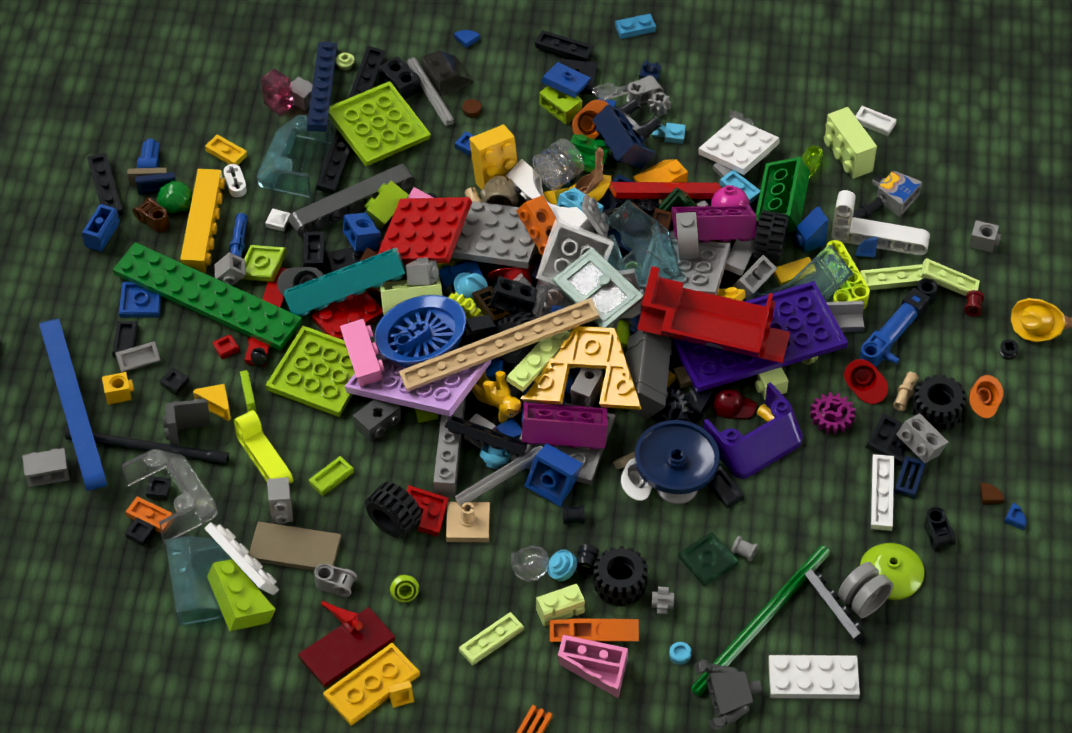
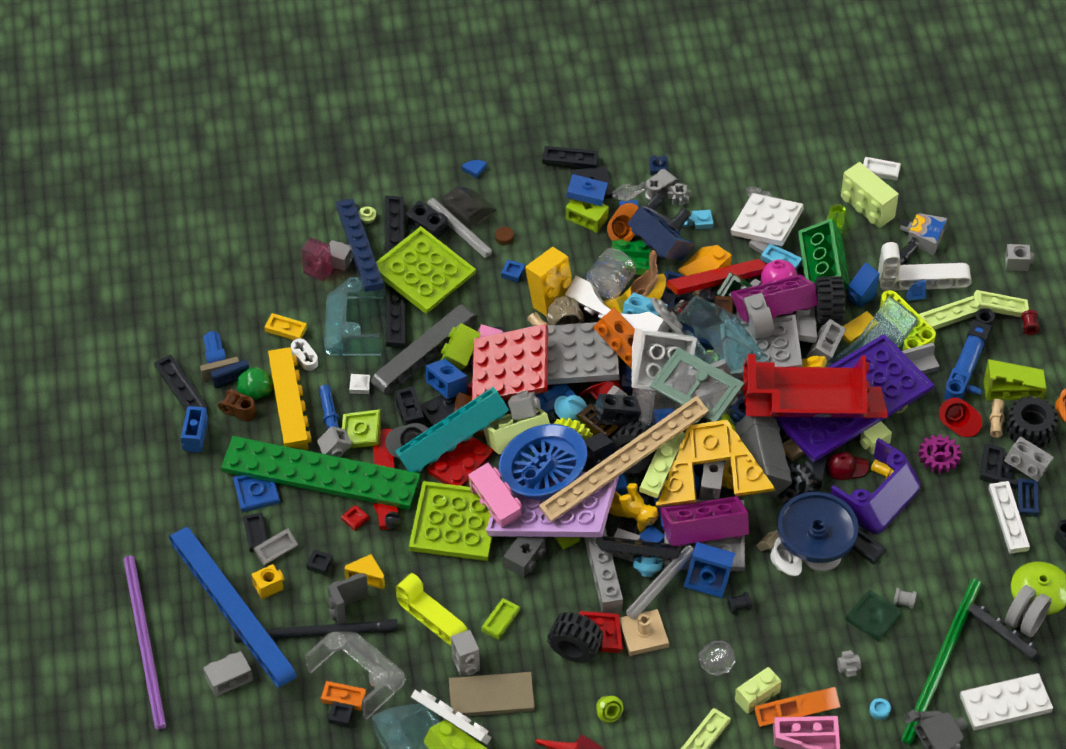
camera: 15 degrees left, 0 degrees up
black plate [146,476,172,500] -> none
lime tile [240,370,256,412] -> none
light grey piece [314,563,357,598] -> none
medium azure plate [547,550,577,582] -> none
black wheel [576,544,599,574] -> none
black tyre [593,546,648,606] -> none
dark azure plate [615,14,656,39] -> none
none -> lime wedge [984,359,1046,401]

